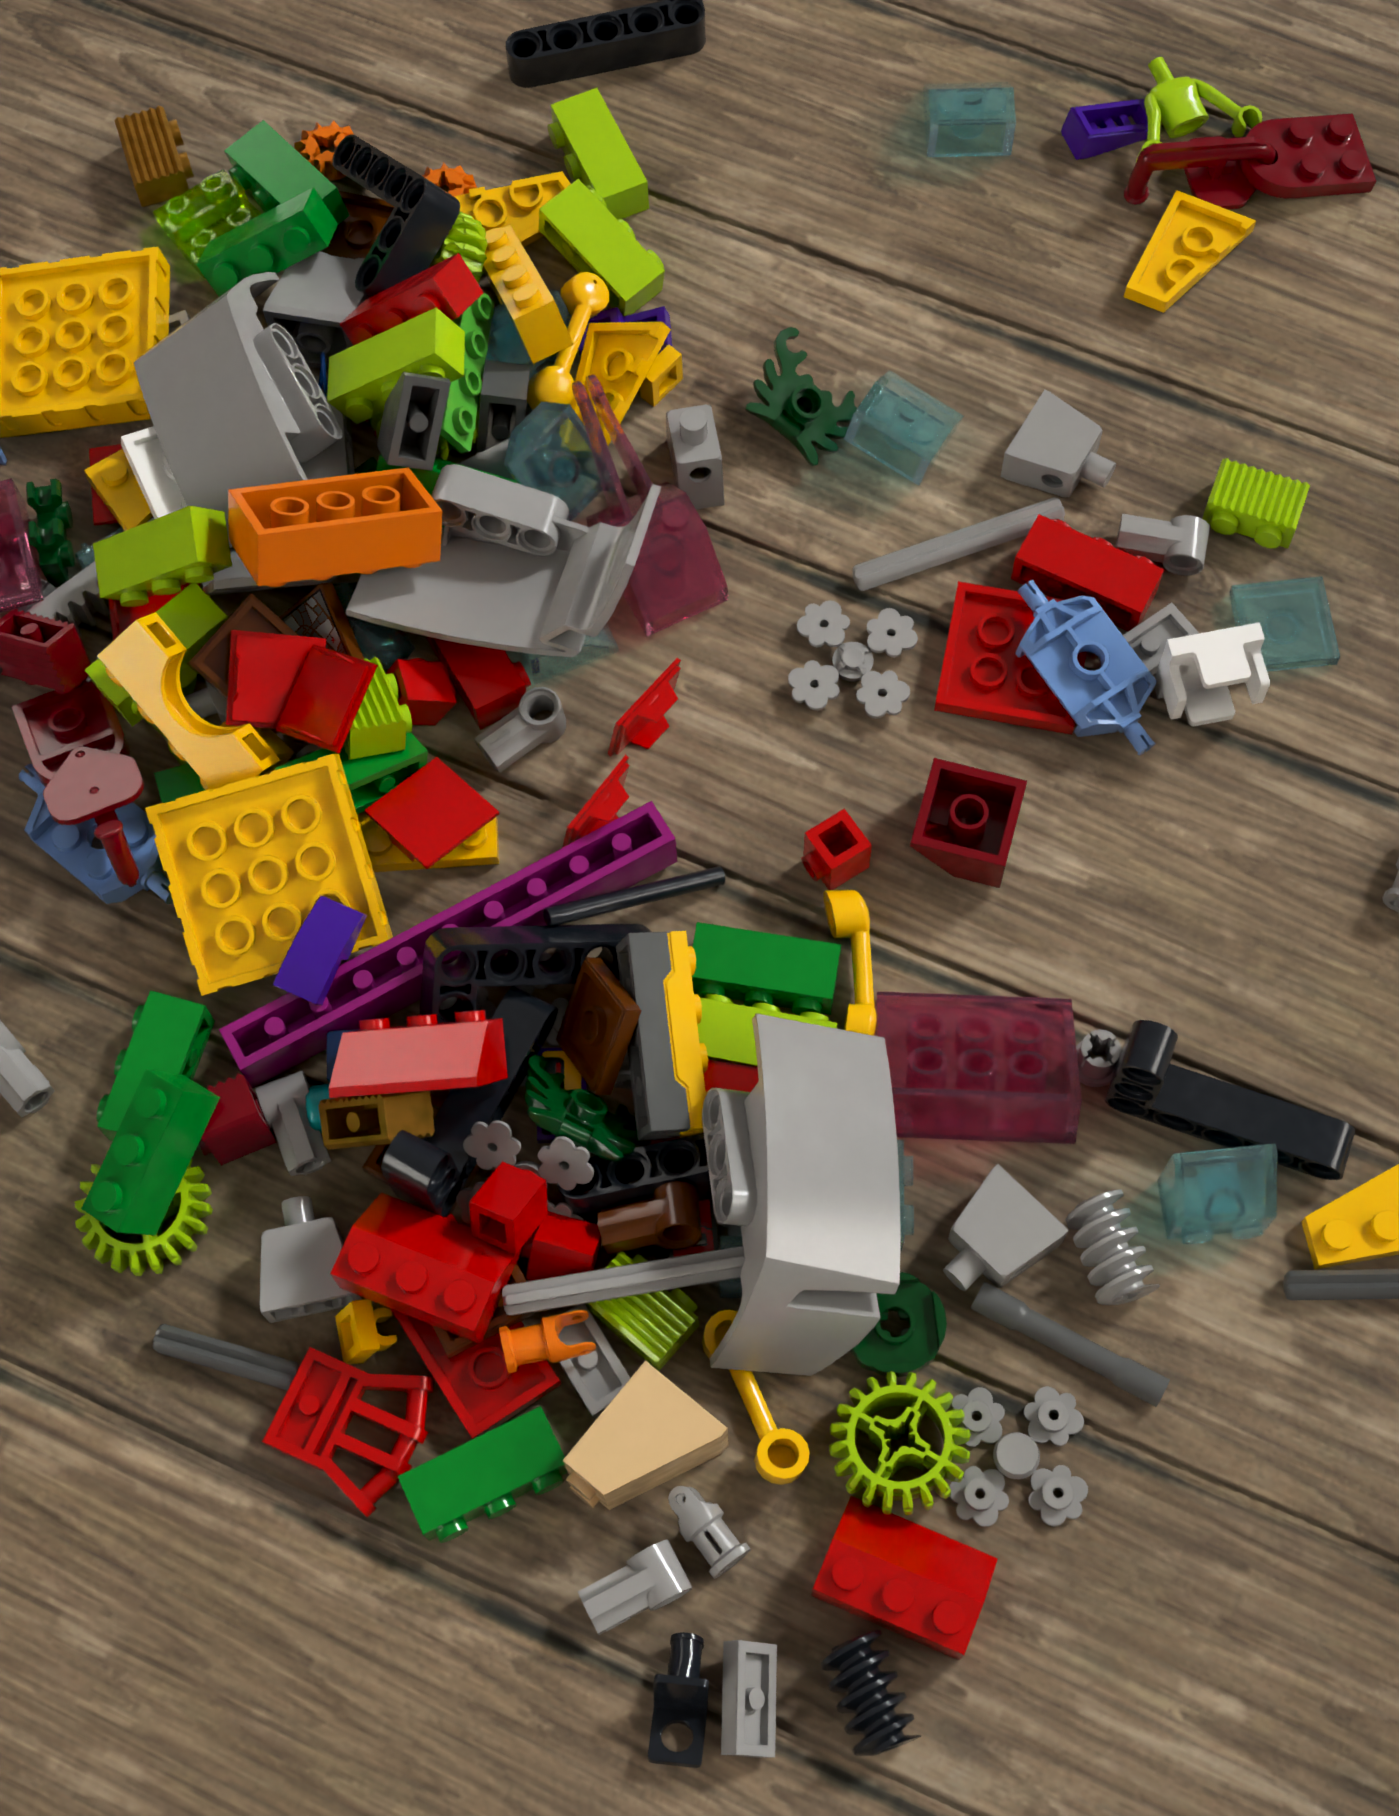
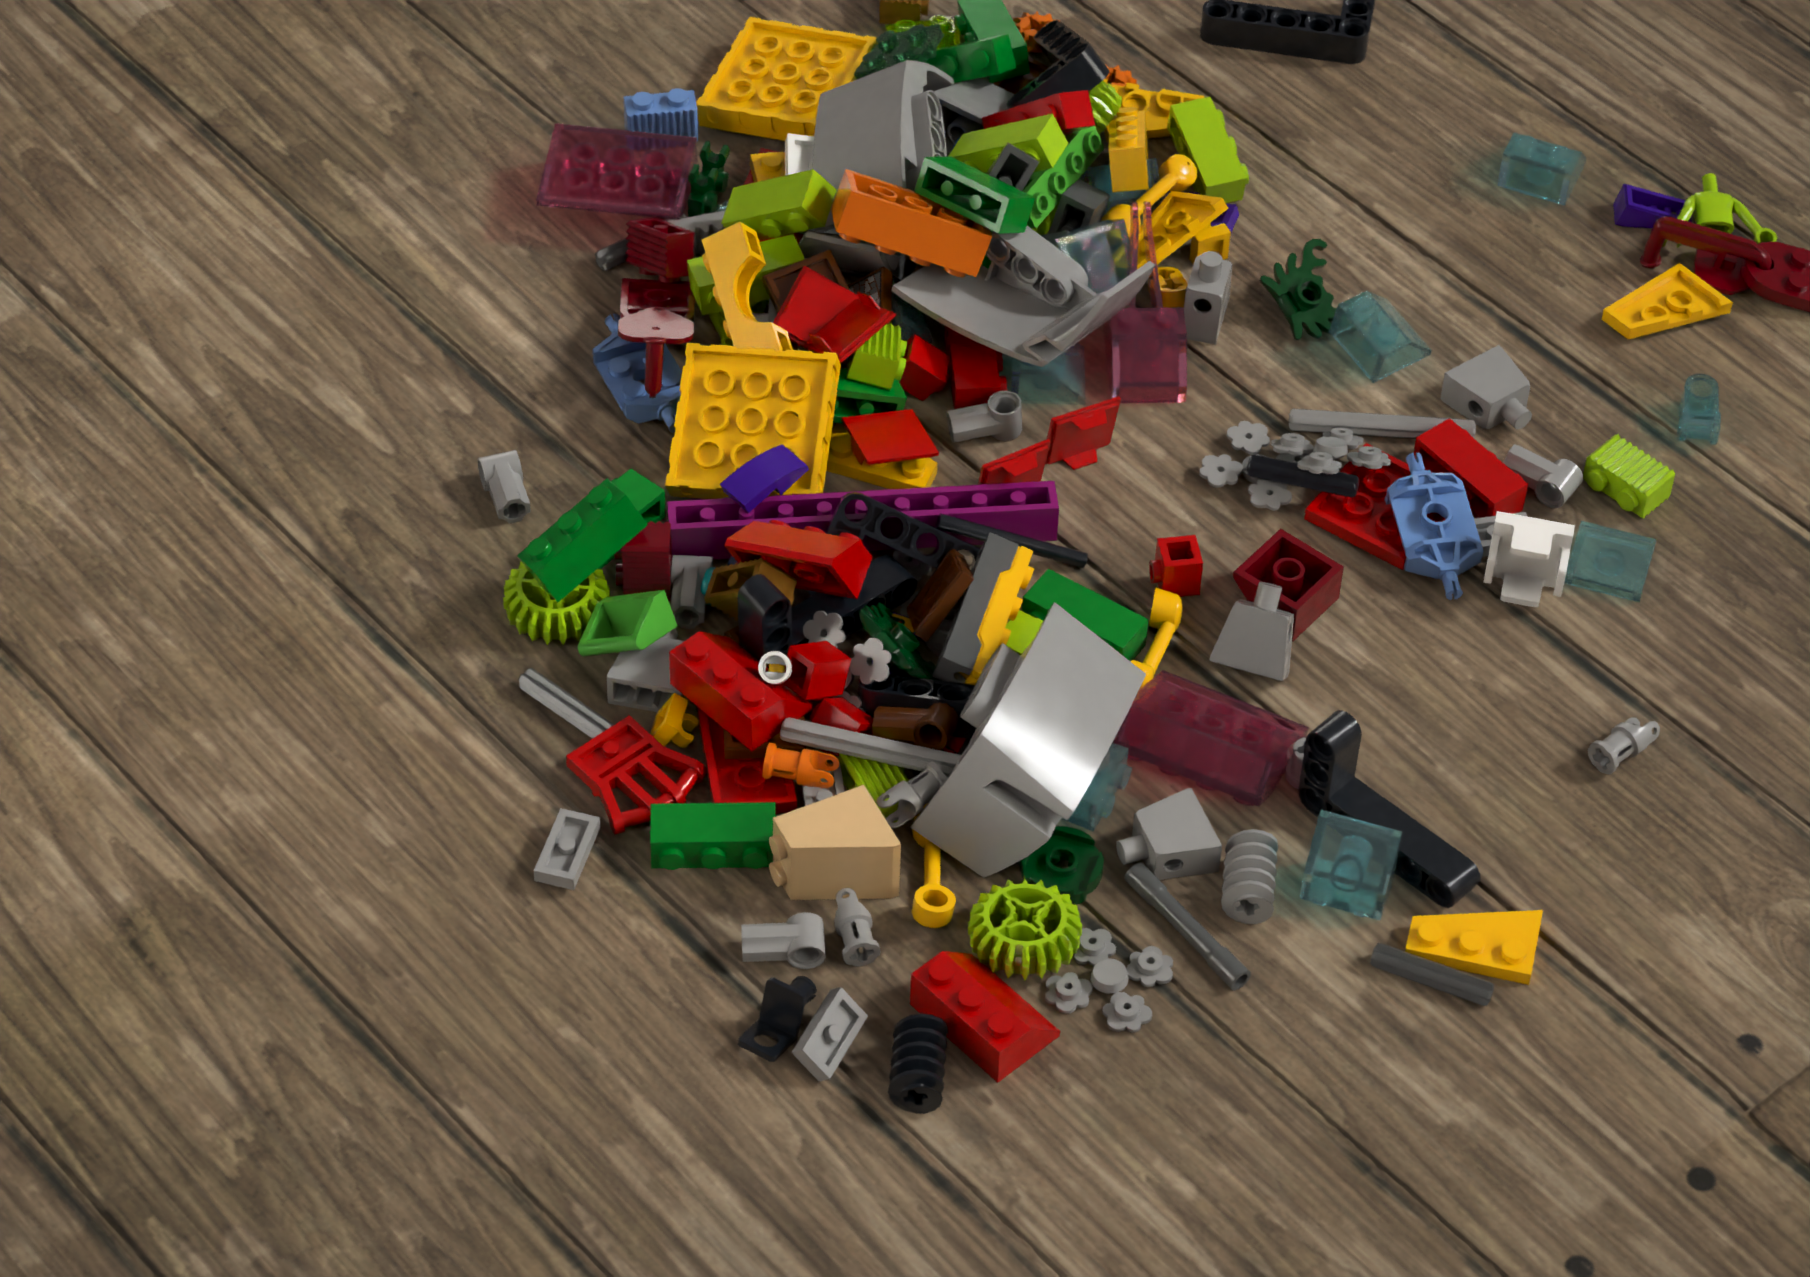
camera: 20 degrees right, 20 degrees down
lime brick [547,88,649,220] -> none
none -> light grey plate [534,808,600,890]
none -> bright green tile [578,590,678,656]
none -> white hinge [758,651,792,685]
none -> clear green plate [854,24,944,80]
none -> light grey piece [877,761,947,828]
none -> green brick [914,157,1035,234]
none -> yellow beam [1148,267,1188,309]
none -> light grey torso [1209,582,1294,681]
none -> black axle [1247,454,1359,498]
none -> light grey plant [1271,428,1391,474]
none -> clear light blue piece [1677,374,1721,445]

